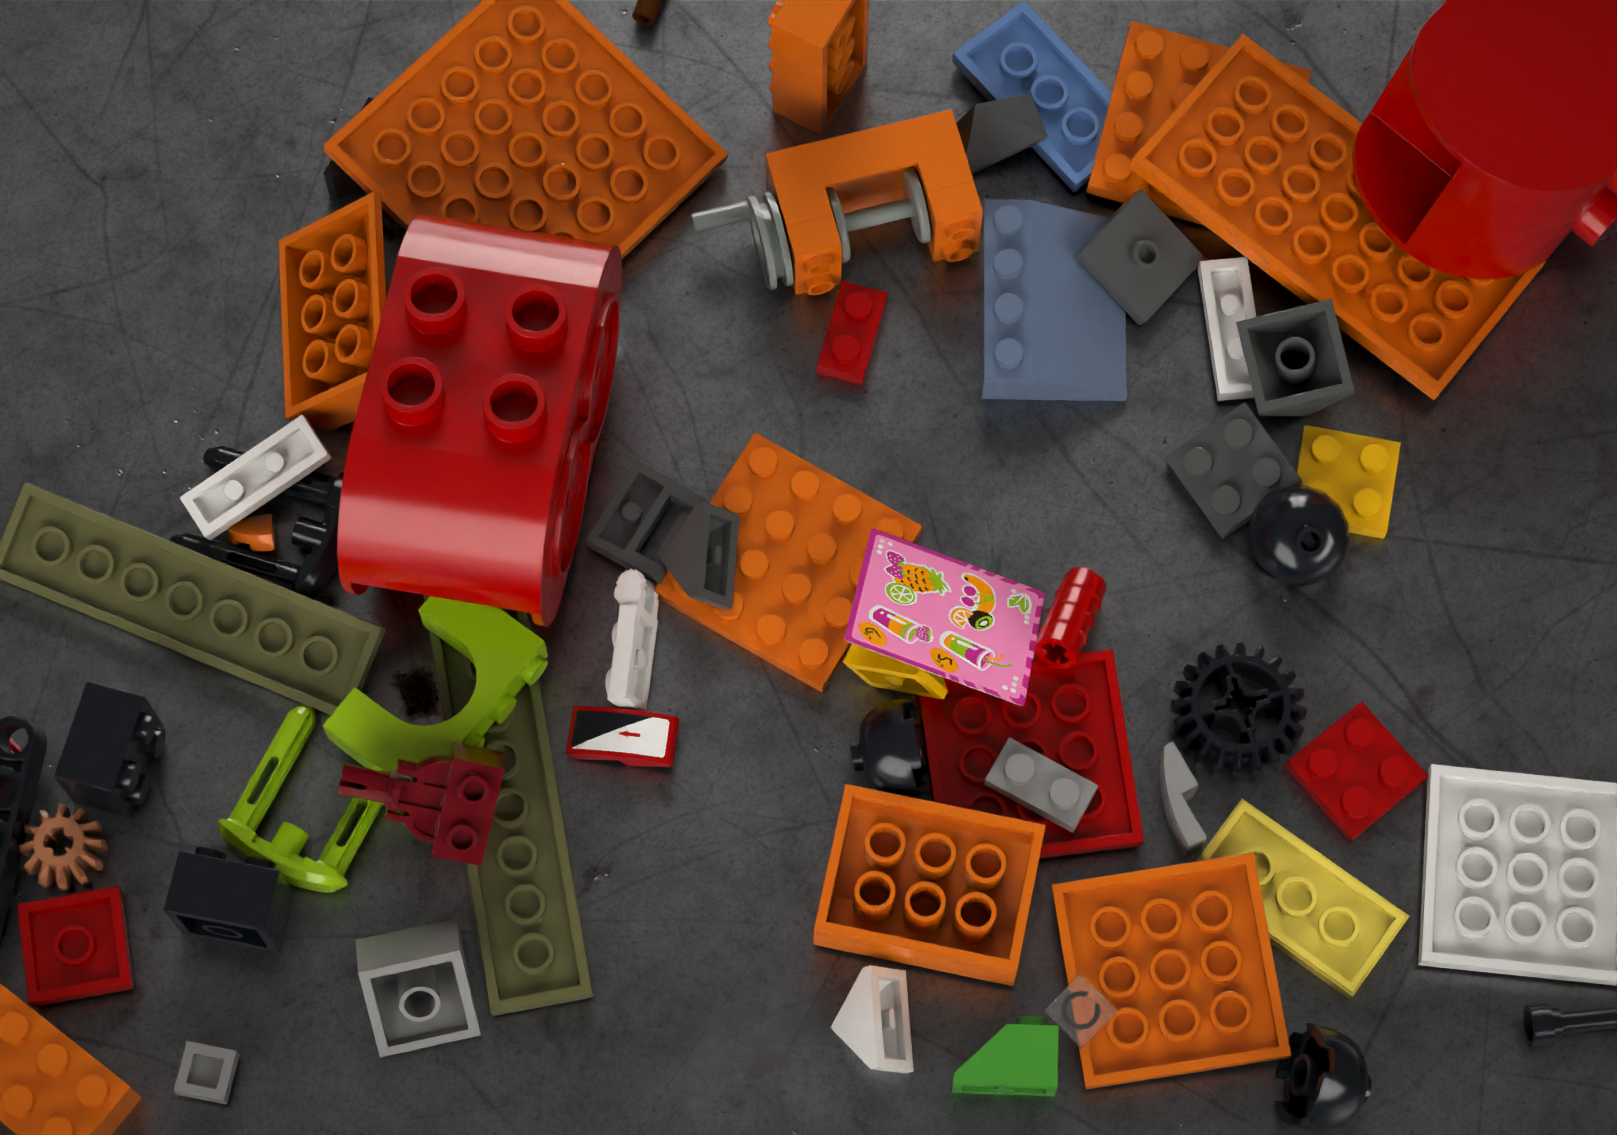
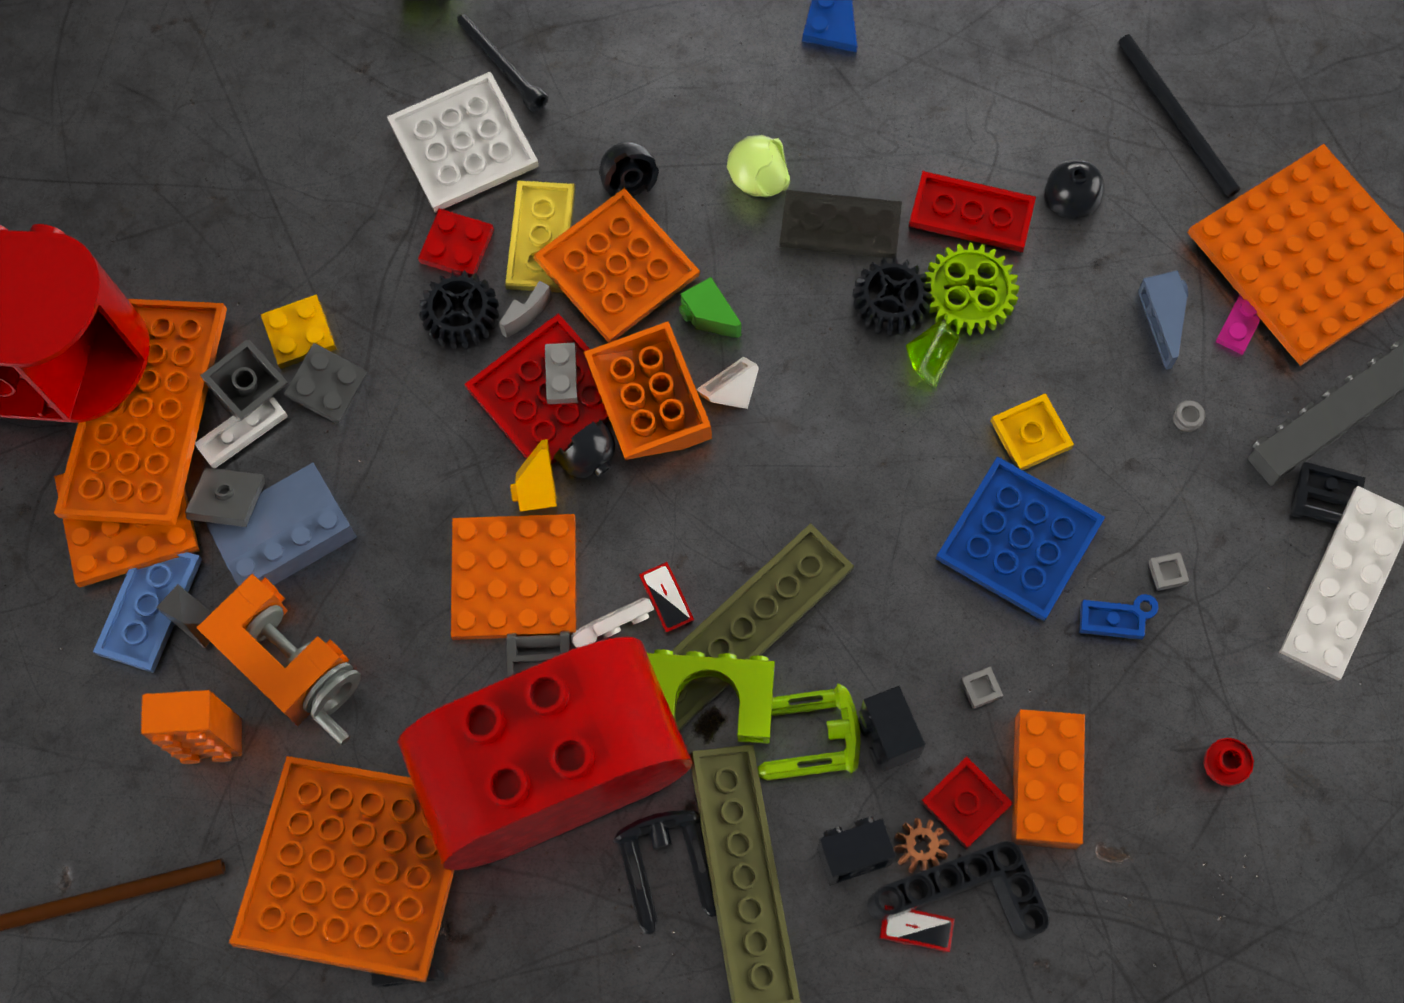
camera: 120 degrees left, 0 degrees up
white plate [179,415,332,541] -> none
orange tile [226,513,276,552] -> none
orange slope [278,191,386,431] -> none
dark red brick [337,741,505,866] -> none
light grey slope [356,918,481,1058] -> none
dark grey slope [660,501,740,610] -> none
red plate [817,281,888,385] -> none
sticker [844,529,1045,706] -> none
red axle [1034,567,1106,669] -> none
clear tile [1044,974,1118,1049] -> none
black cylinder [1248,484,1350,584] -> none

